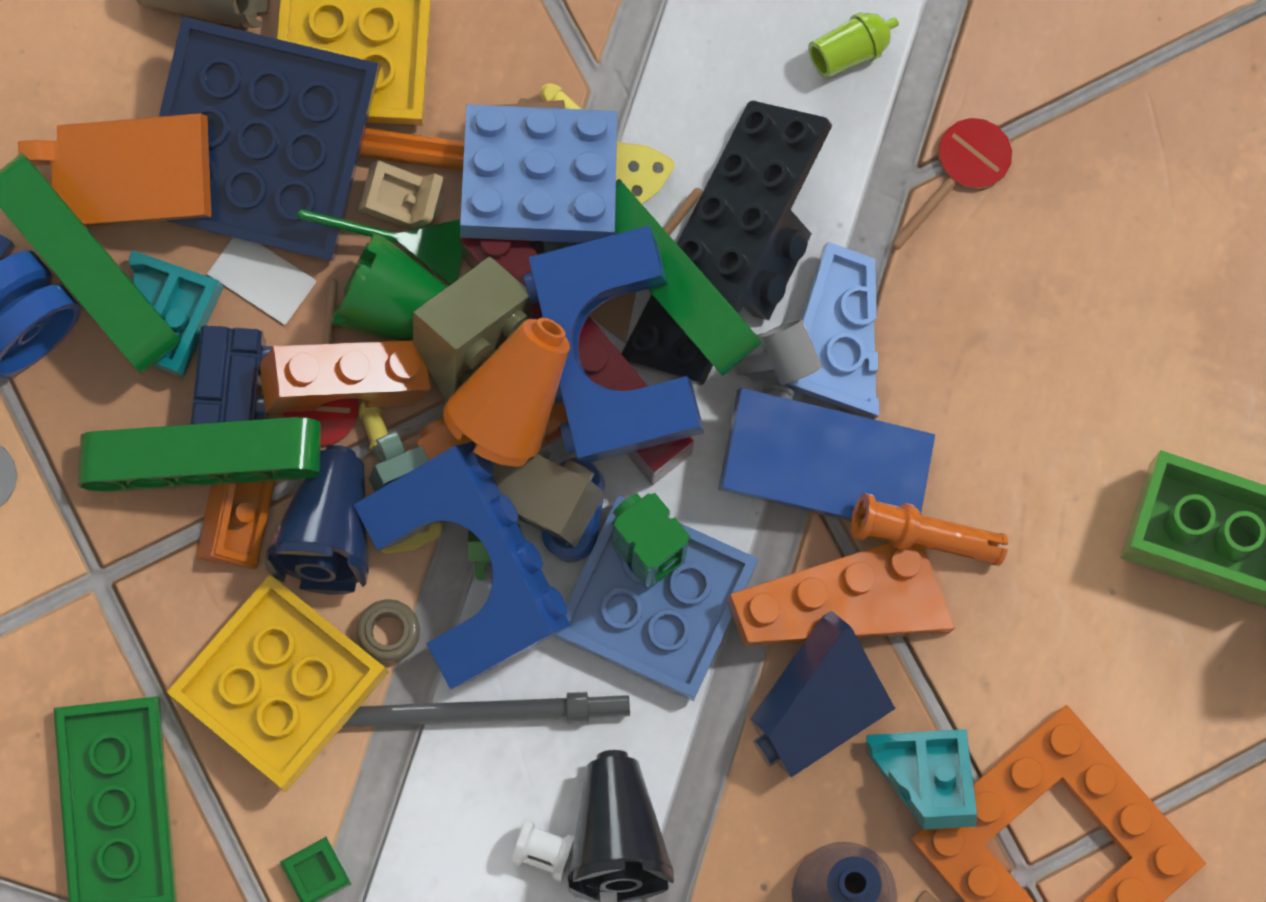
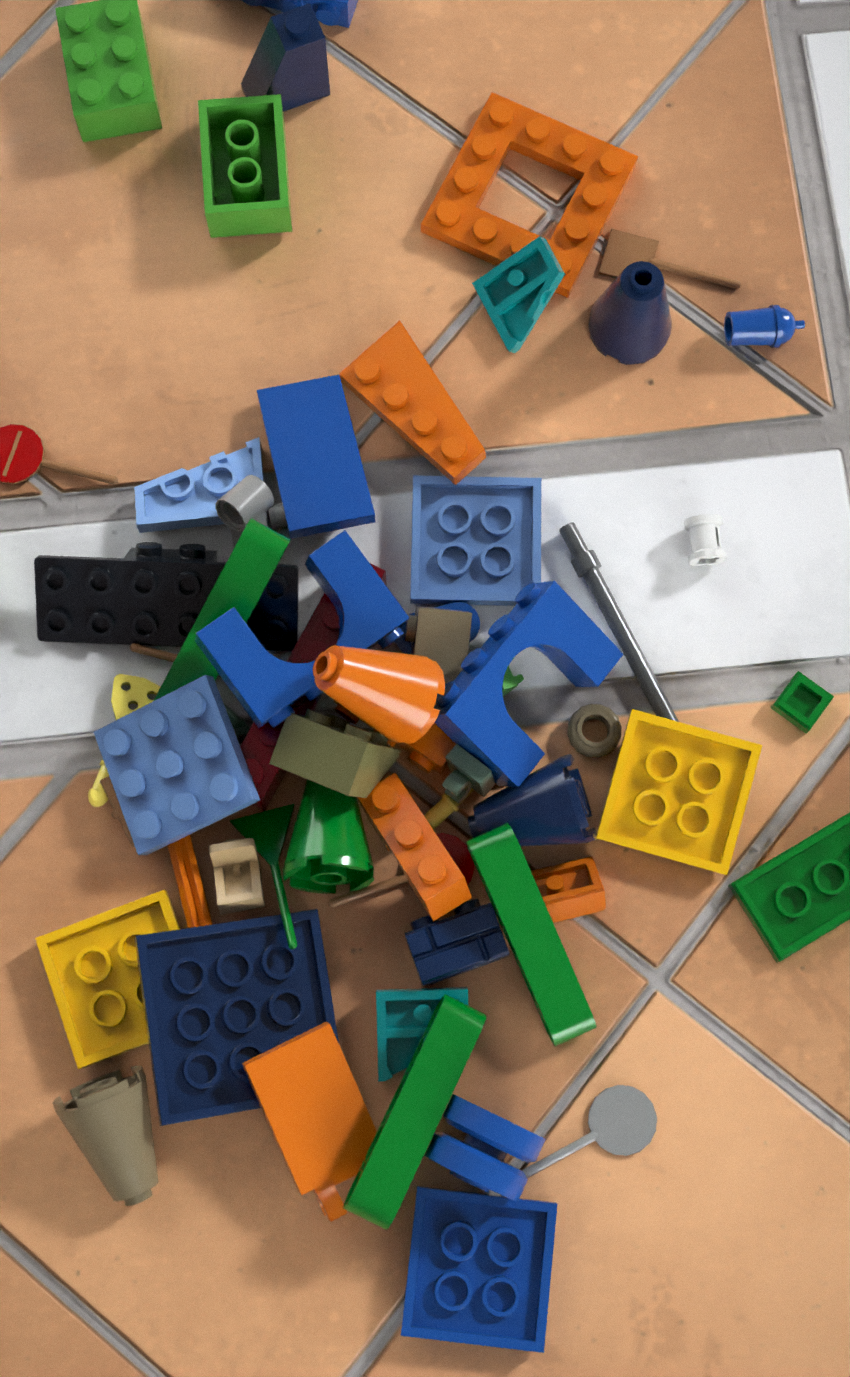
camera: 110 degrees left, 0 degrees up
white sticker [207,237,317,325] -> none
black cone [568,750,674,902] -> none
green brick [612,493,690,587] -> none
dark blue slope [750,610,895,777] -> none
orange pin [850,493,1008,566] -> none

